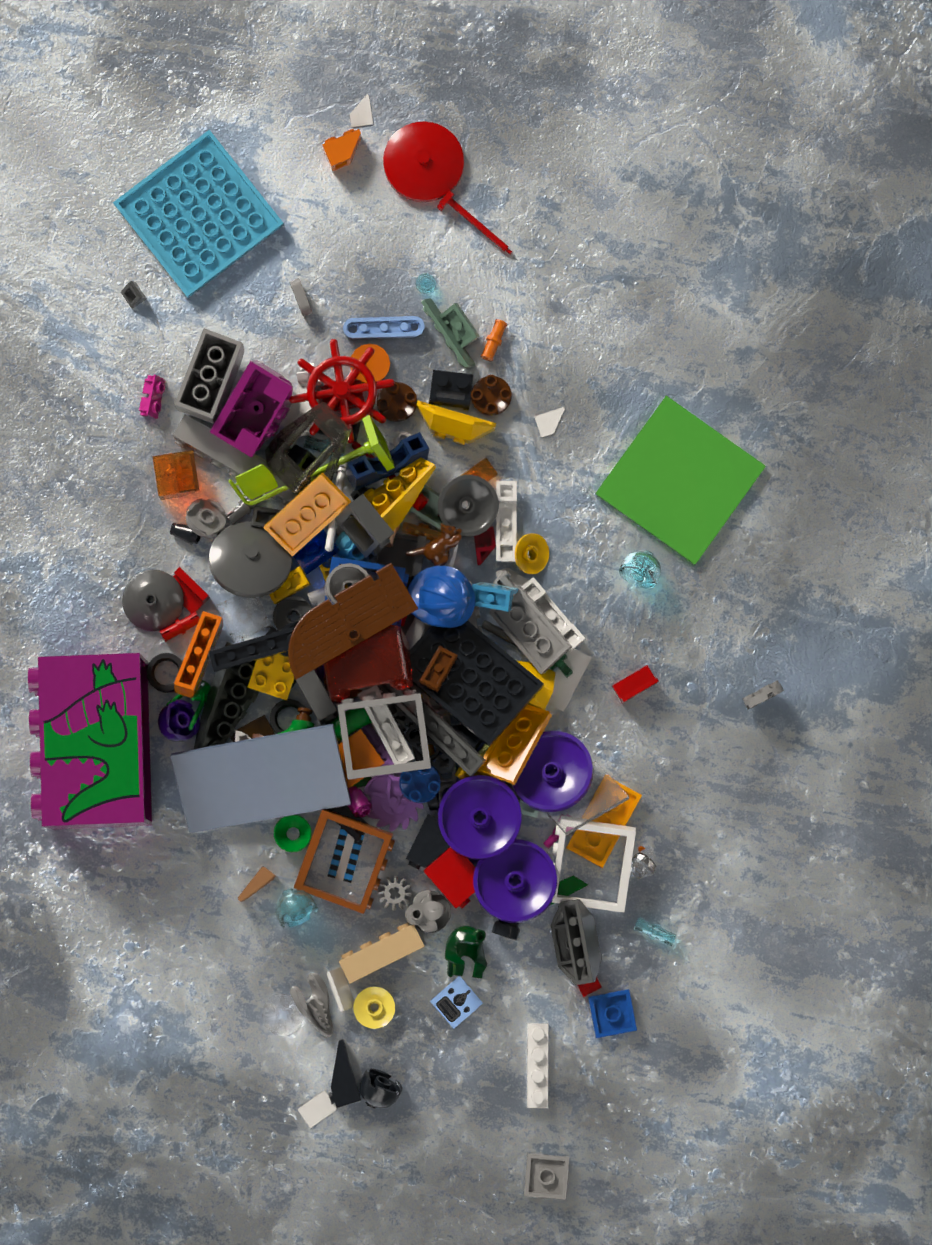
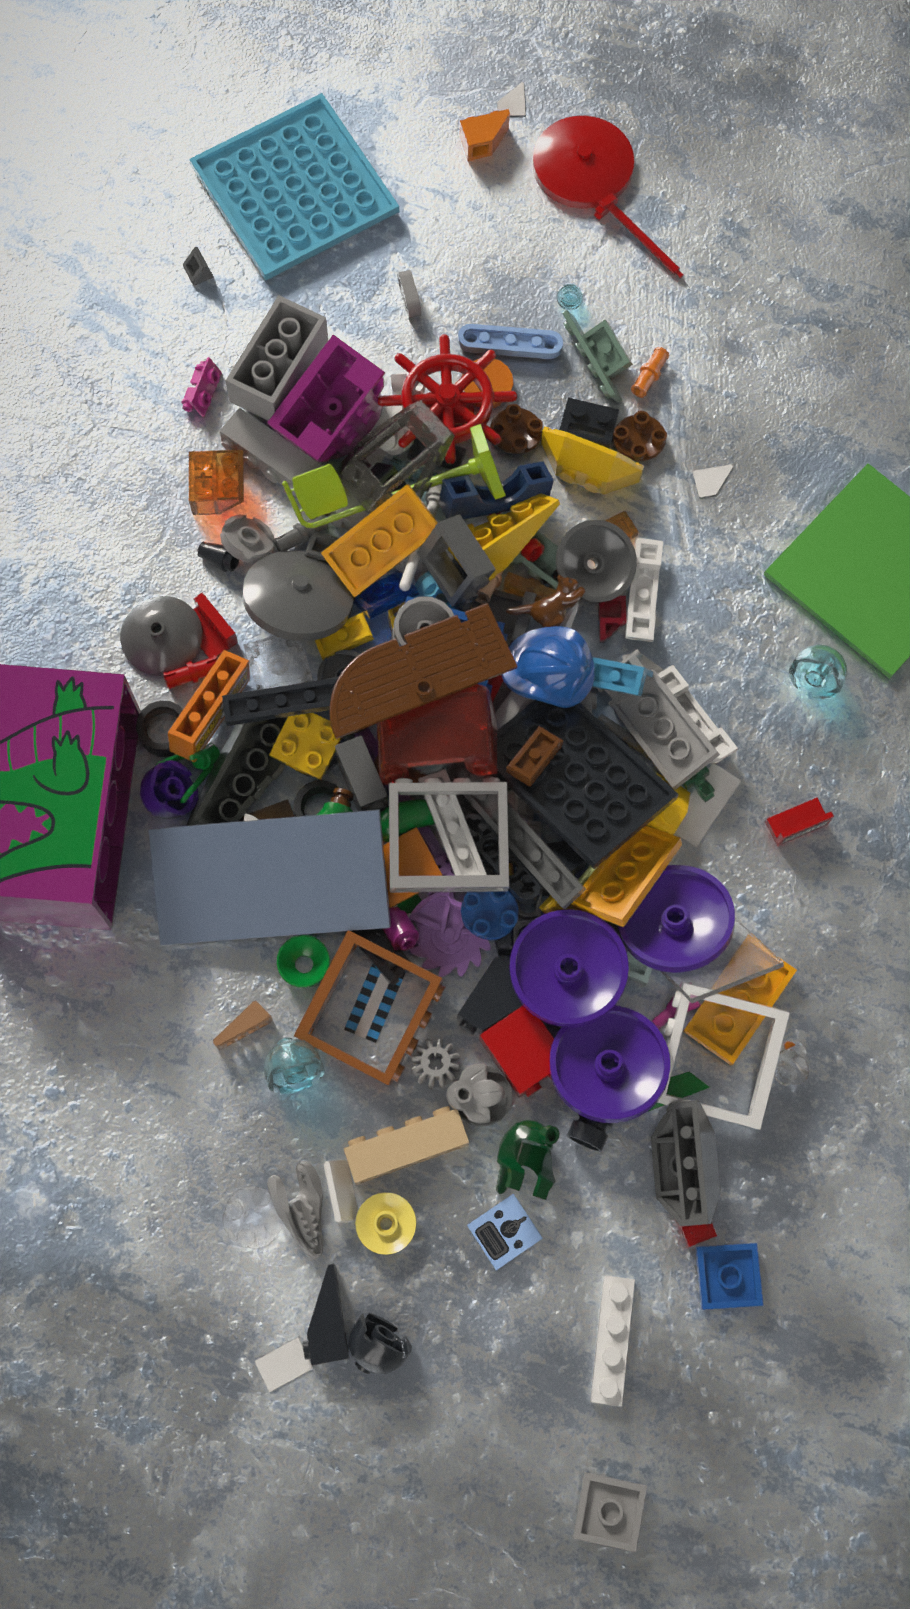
camera: 10 degrees right, 10 degrees down
yellow dish [515,533,549,574] -> none
clear light blue pin [634,917,677,947] -> none

